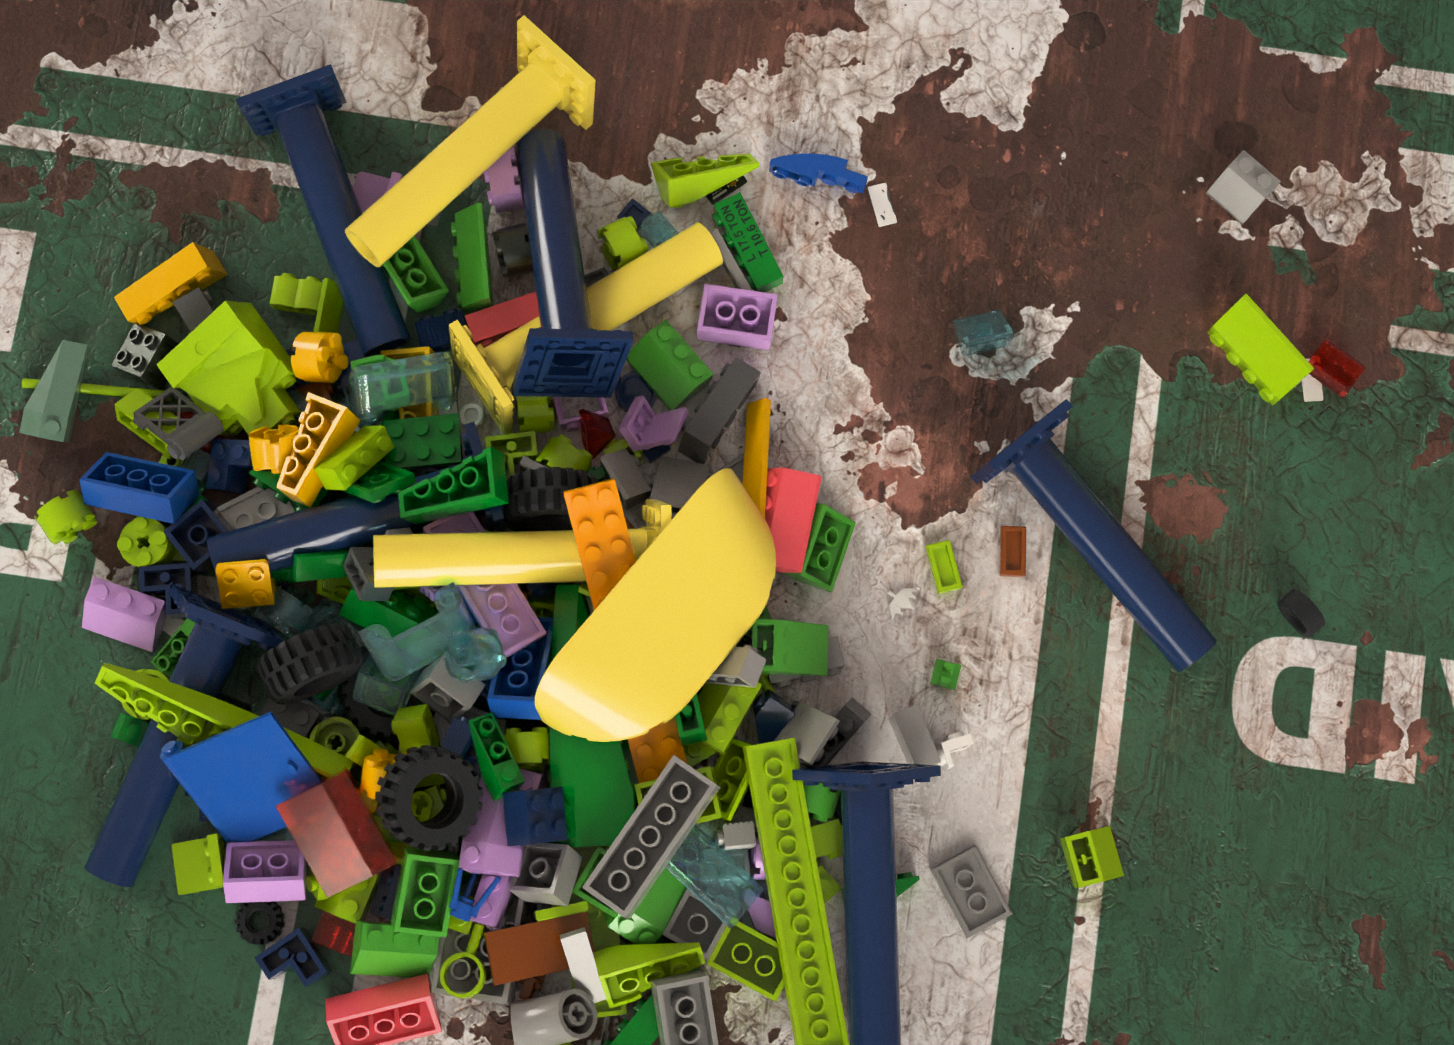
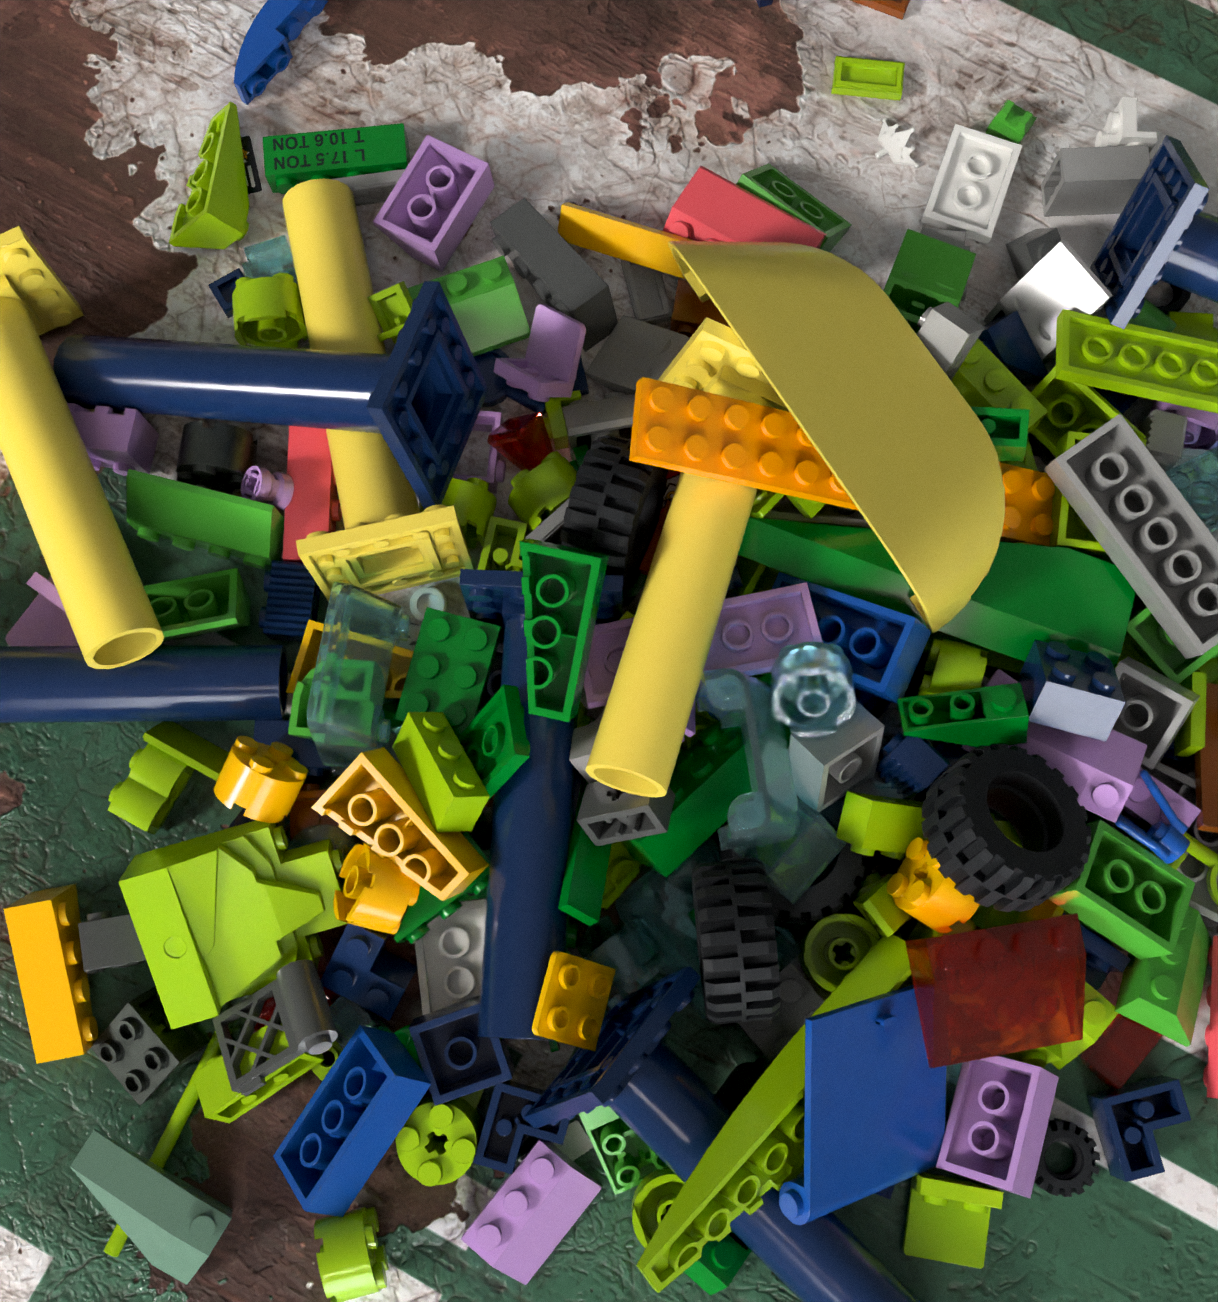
camera: 65 degrees left, 0 degrees up
none -> lavender wheel [241,466,294,510]
none -> lime bracket [367,281,413,344]
none -> white plate [921,124,1023,244]

